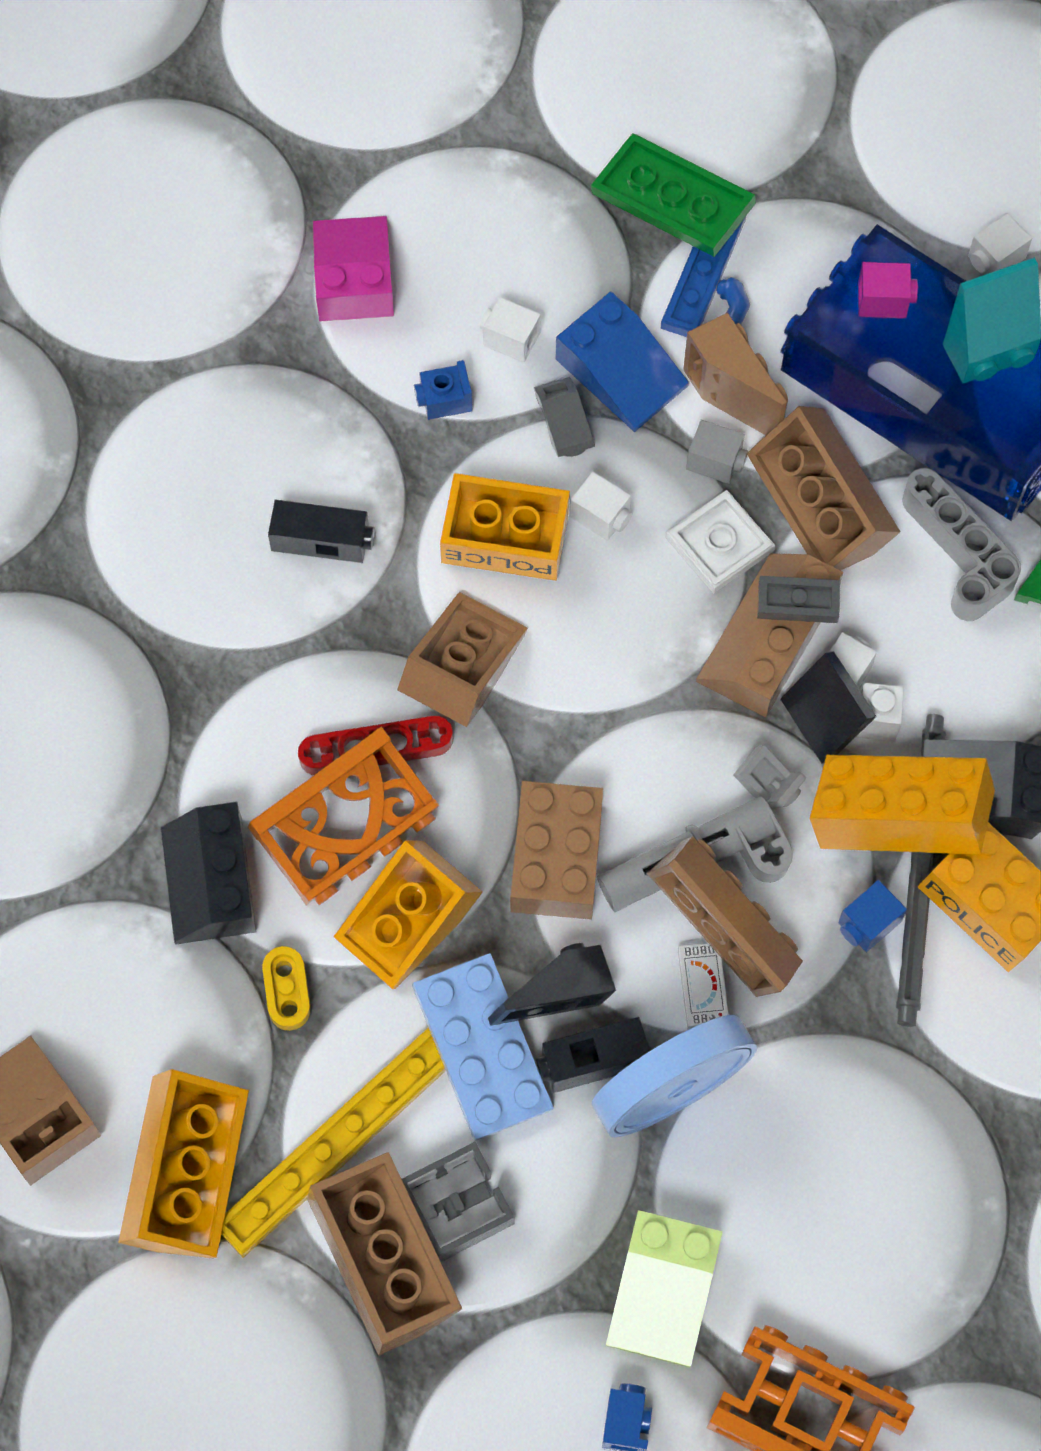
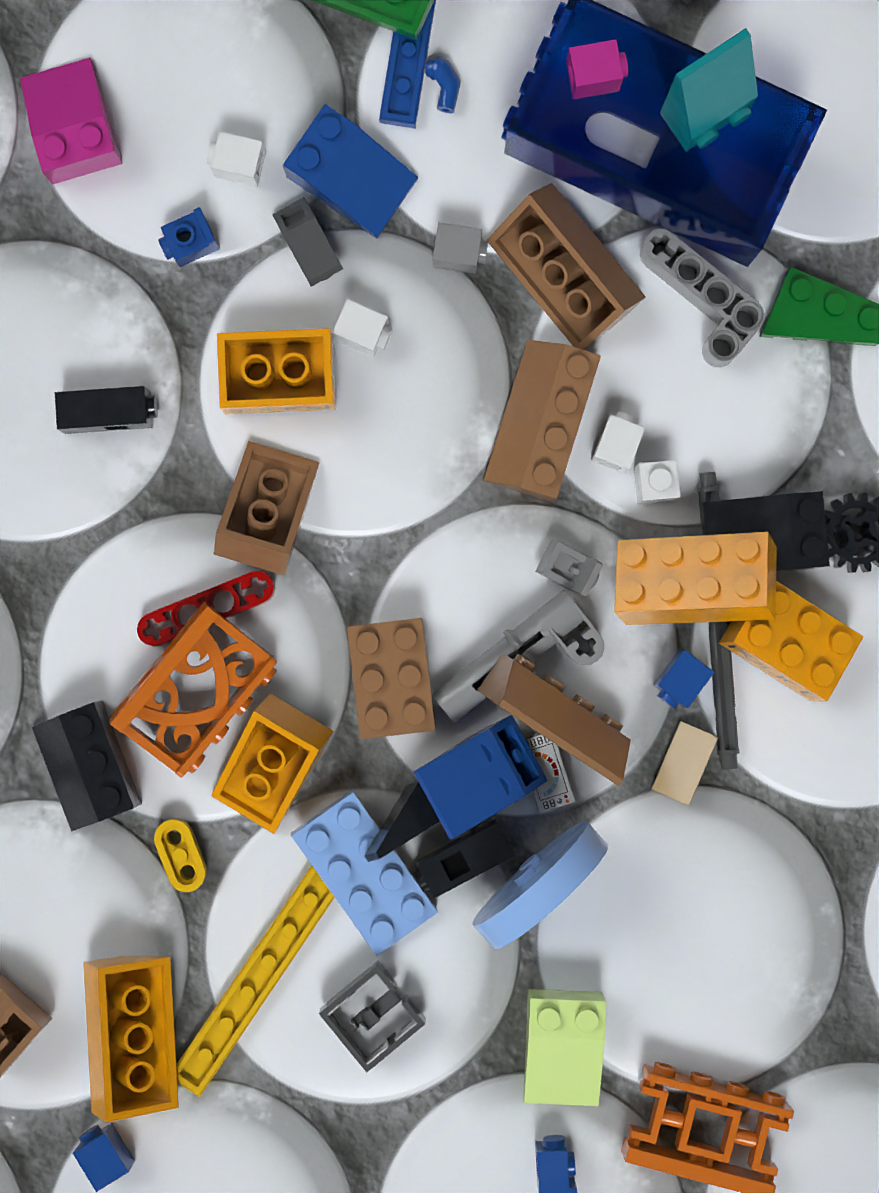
camera: 15 degrees left, 20 degrees up
medium nougat slope [307,1152,462,1356] -> none
white tile [665,490,775,594] -> none
medium nougat slope [683,312,788,436] -> none
dark grey plate [757,576,840,623] -> none
black tile [780,651,877,764] -> none
none -> blue brick [72,1123,135,1192]
none -> blue slope [413,715,548,840]
none -> tan slope [651,721,718,806]

